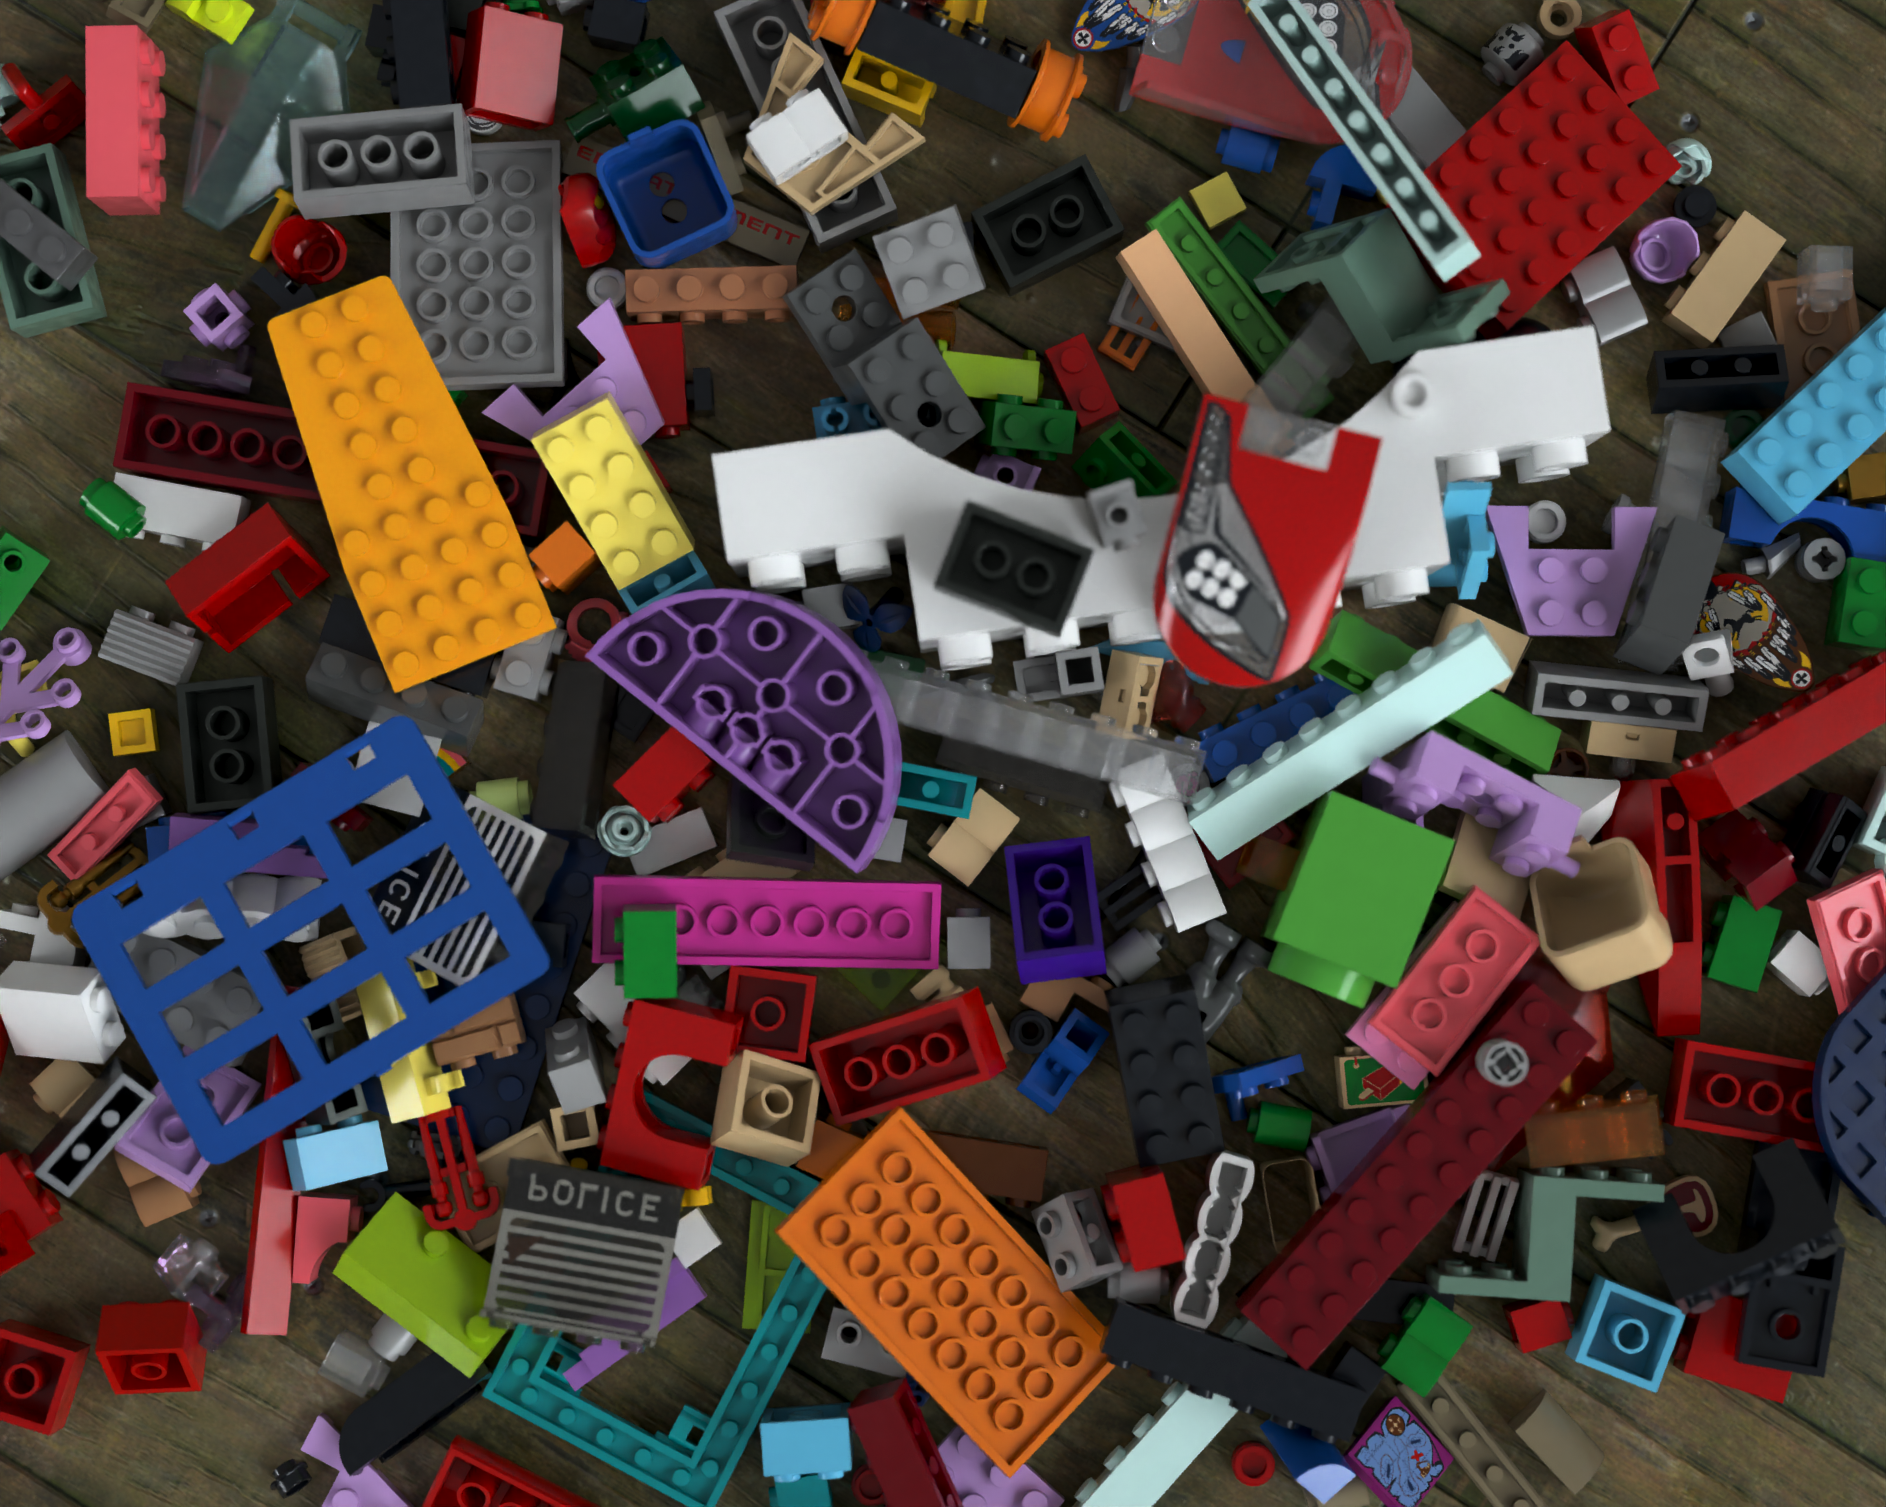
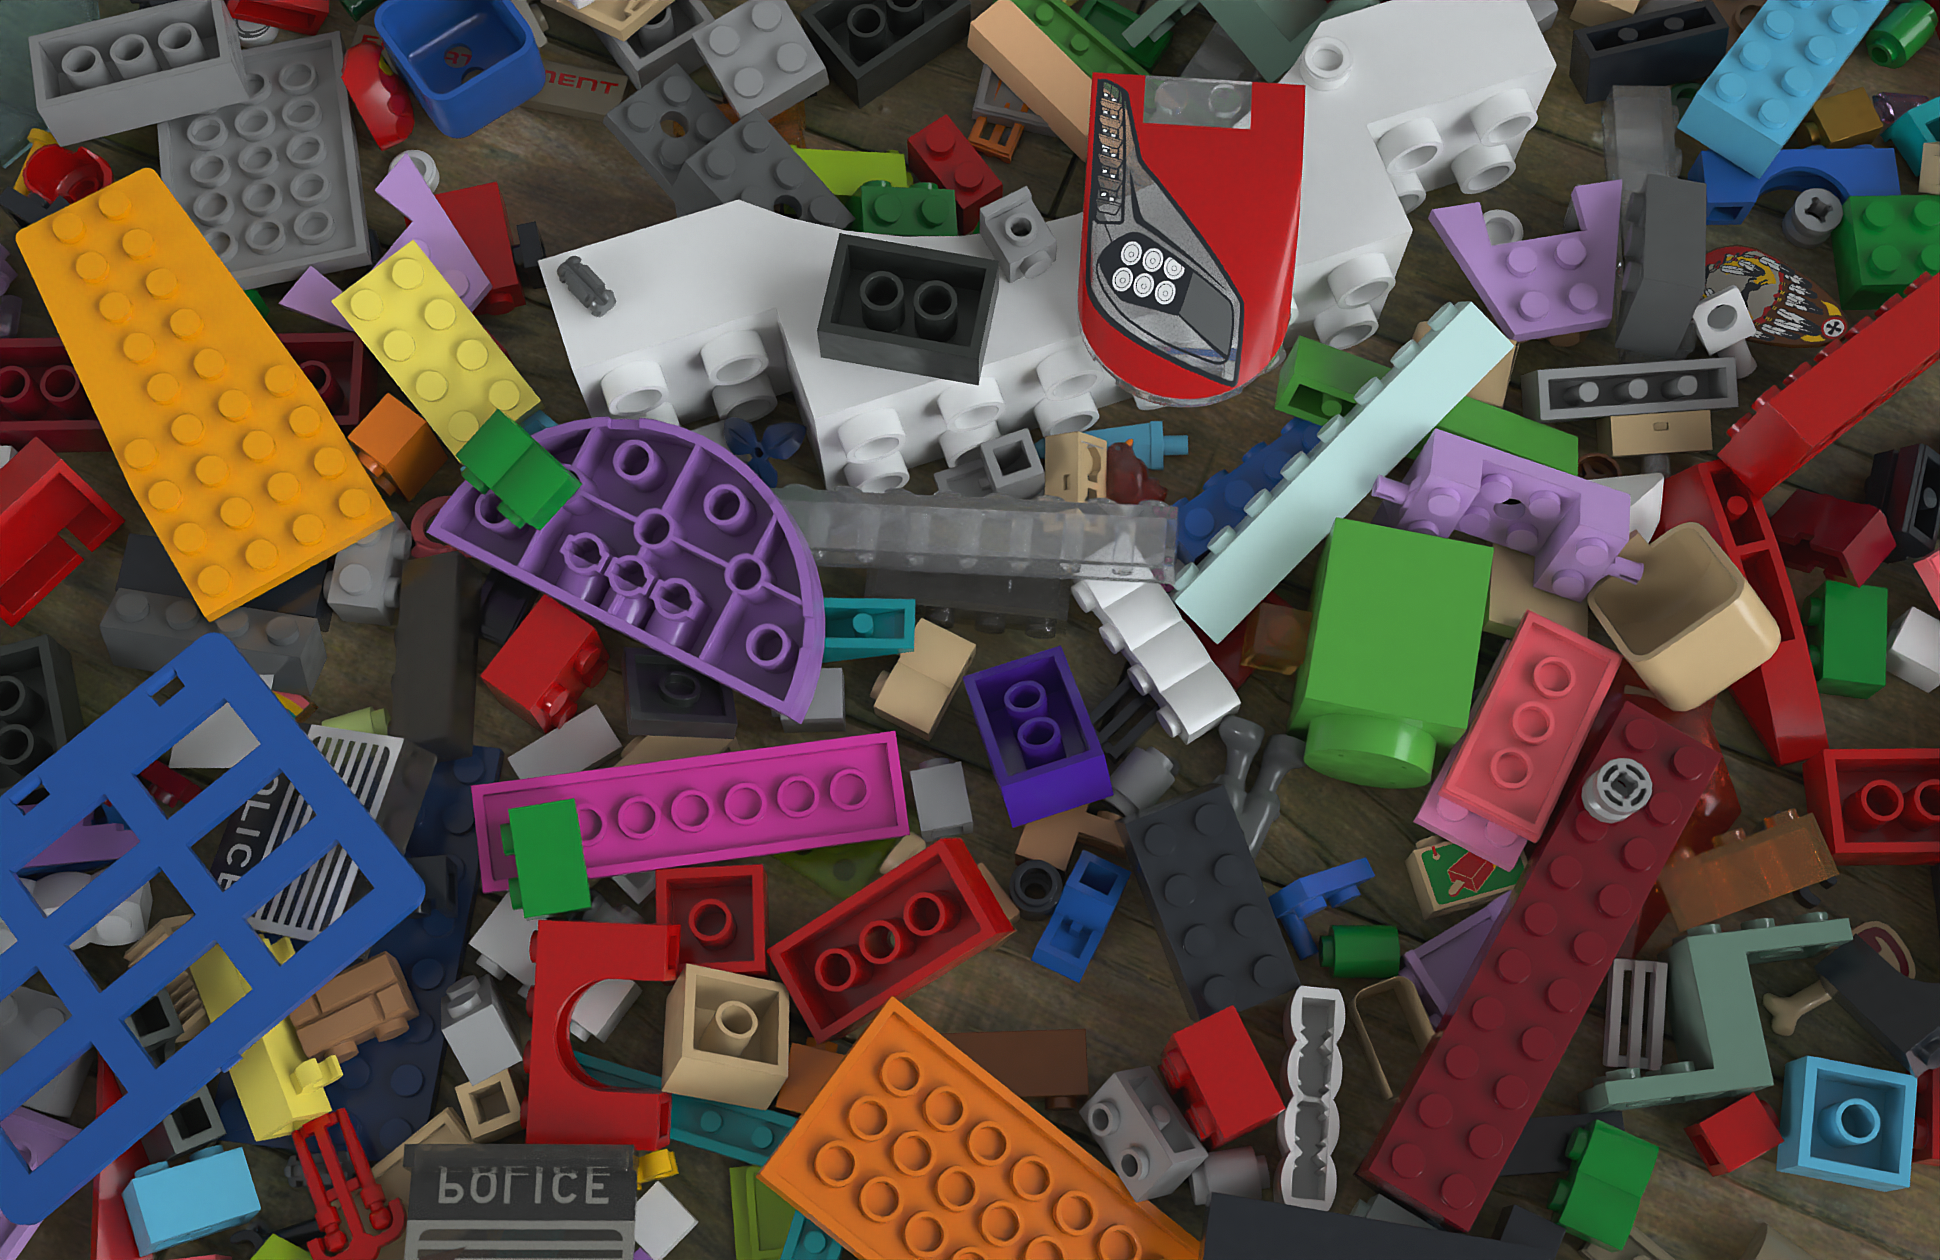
camera: 10 degrees left, 15 degrees down
light aqua plate [597,805,652,857] -> none
nougat brick [625,265,799,325] -> none
medium azure bracket [1427,480,1495,599] -> none
light grey bar [1741,532,1801,579] -> none
none -> green brick [455,409,582,531]
none -> dark grey piece [557,256,616,317]

